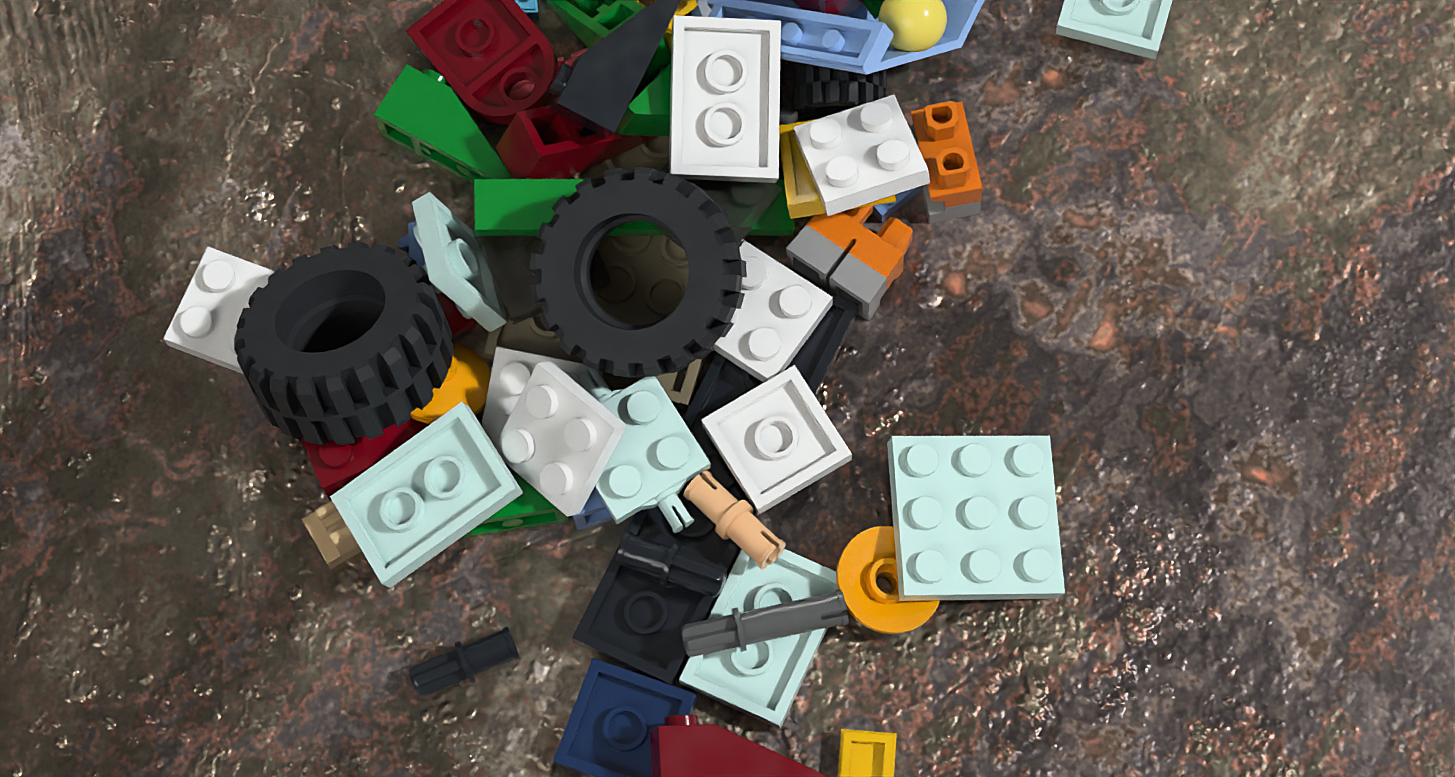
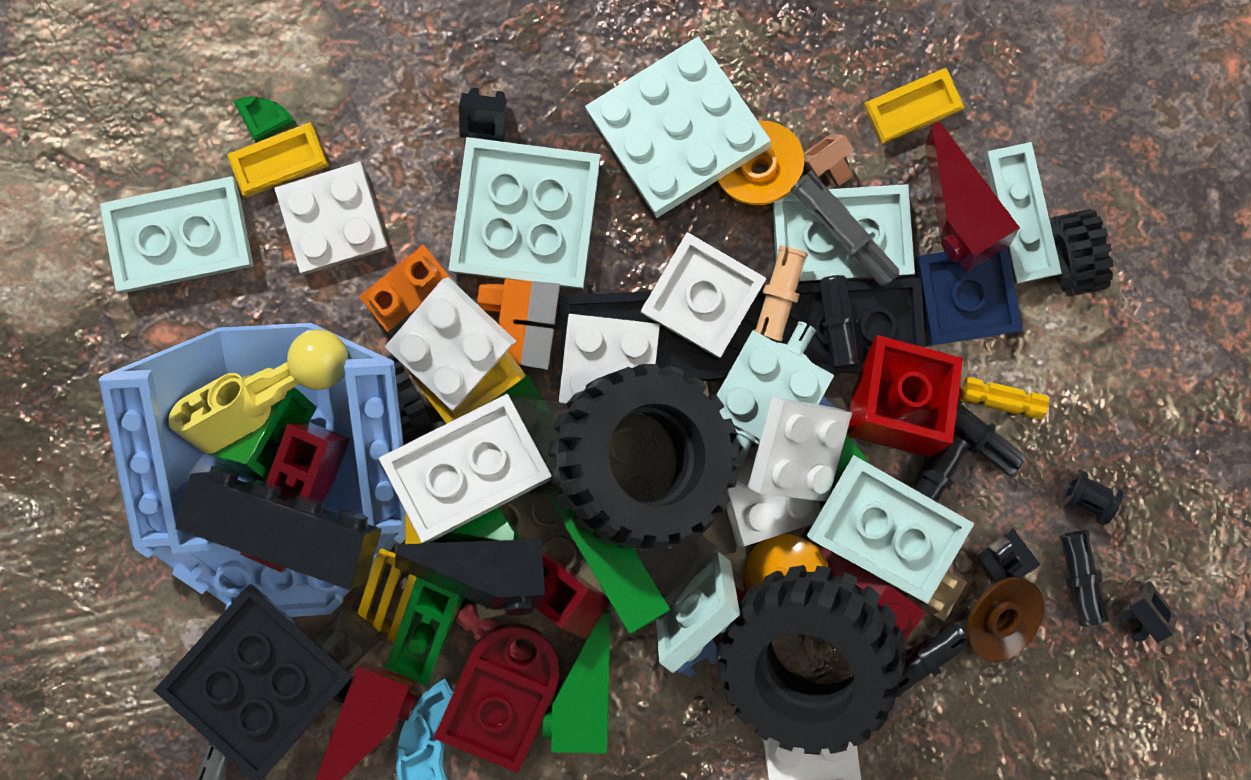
camera: 125 degrees left, 15 degrees up
none -> yellow tile [227,122,329,198]
none -> green tile [234,96,296,143]
none -> white plate [275,162,389,275]
none -> light aqua plate [448,137,601,290]
none -> black tile [459,88,507,142]
none -> nougat tile [803,133,854,187]
none -> red slope [846,335,963,457]
none -> black pin [897,621,970,698]
none -> black pin [914,435,971,502]
none -> yellow axle [958,377,1049,419]
none -> reddish brown dish [967,577,1044,662]
none -> black tile [973,528,1041,584]
none -> black pin [1059,530,1109,626]
none -> black bush [1061,469,1124,525]
none -> black tile [1117,581,1178,644]

